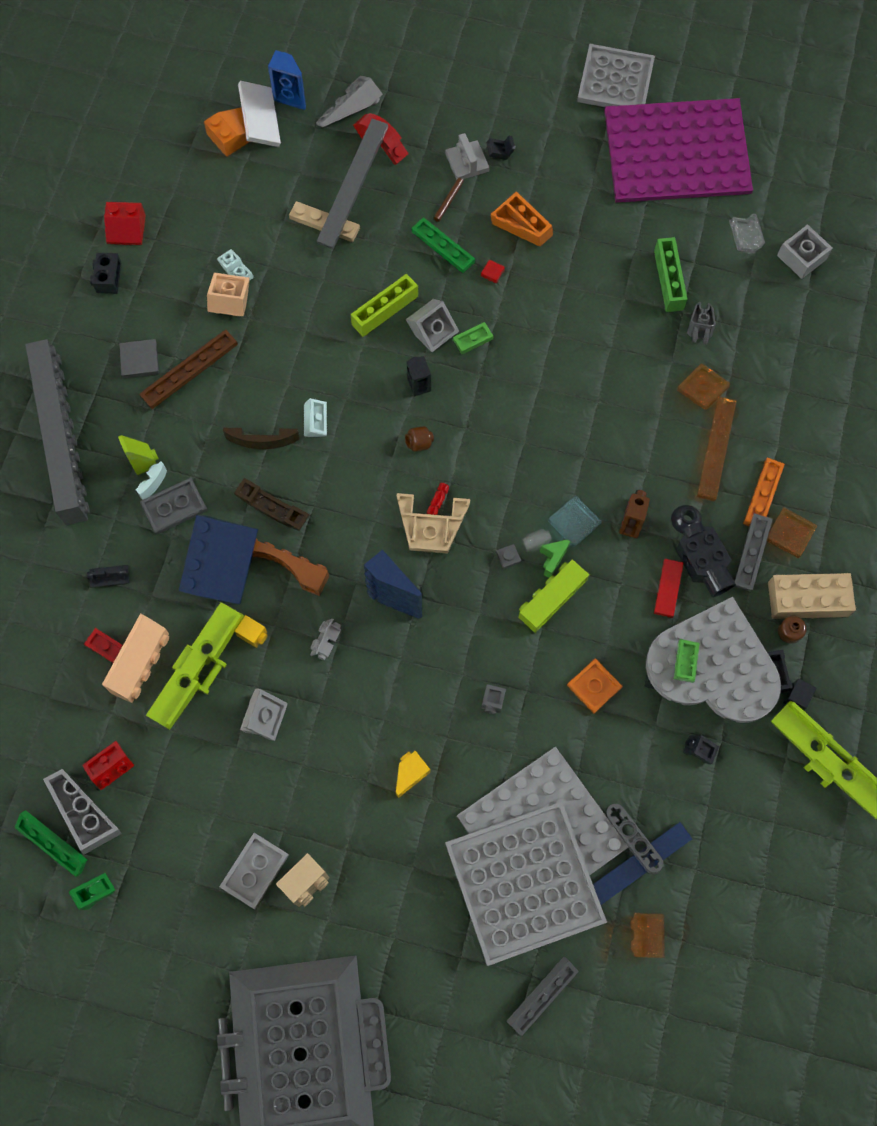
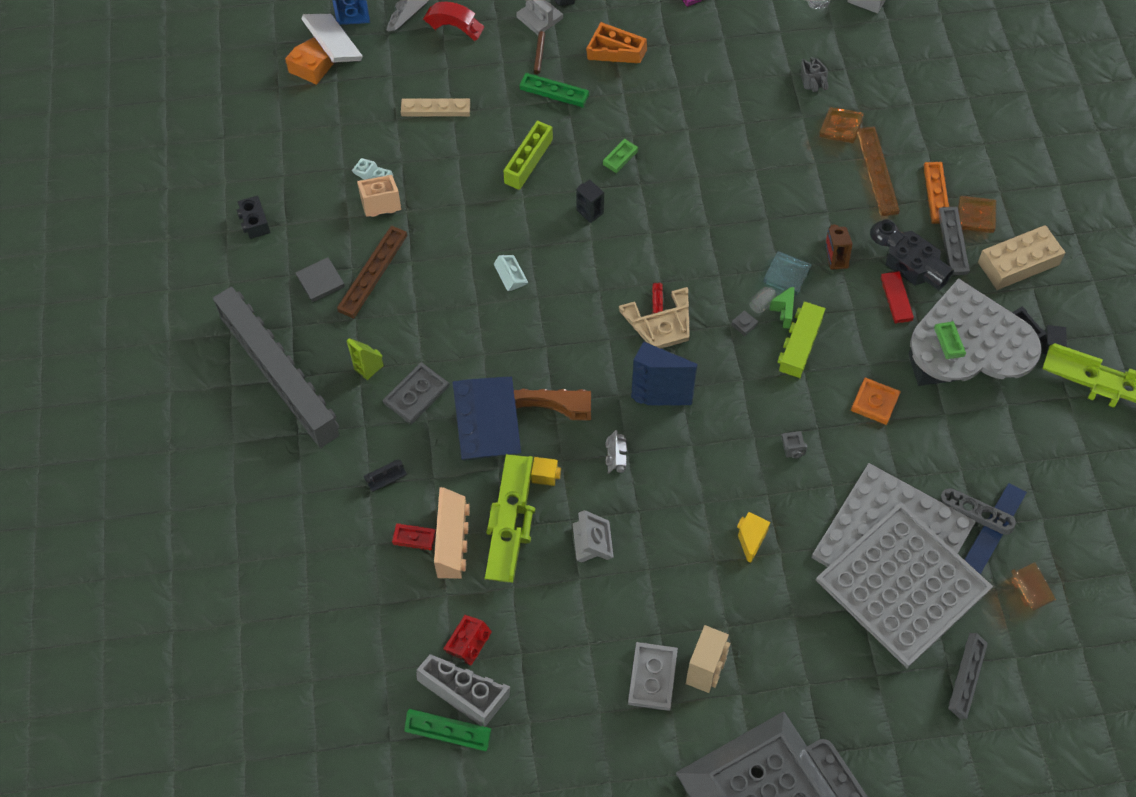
camera: 20 degrees left, 10 degrees down
green slope [68,873,115,910] -> none
red slope [104,202,146,245] -> none
light aqua slope [136,461,167,500] -> none
dark brown slope [223,428,300,449] -> none
dark brown slope [234,478,309,531] -> none
dark grey tile [317,118,388,250] -> none
reddish brown head [405,426,434,452] -> none
light grey slope [406,299,459,352] -> none
red tile [481,260,505,283] -> none
bright green brick [654,237,688,312] -> none
black bracket [683,735,719,764] -> none
reddish brown head [778,616,807,644] -> none

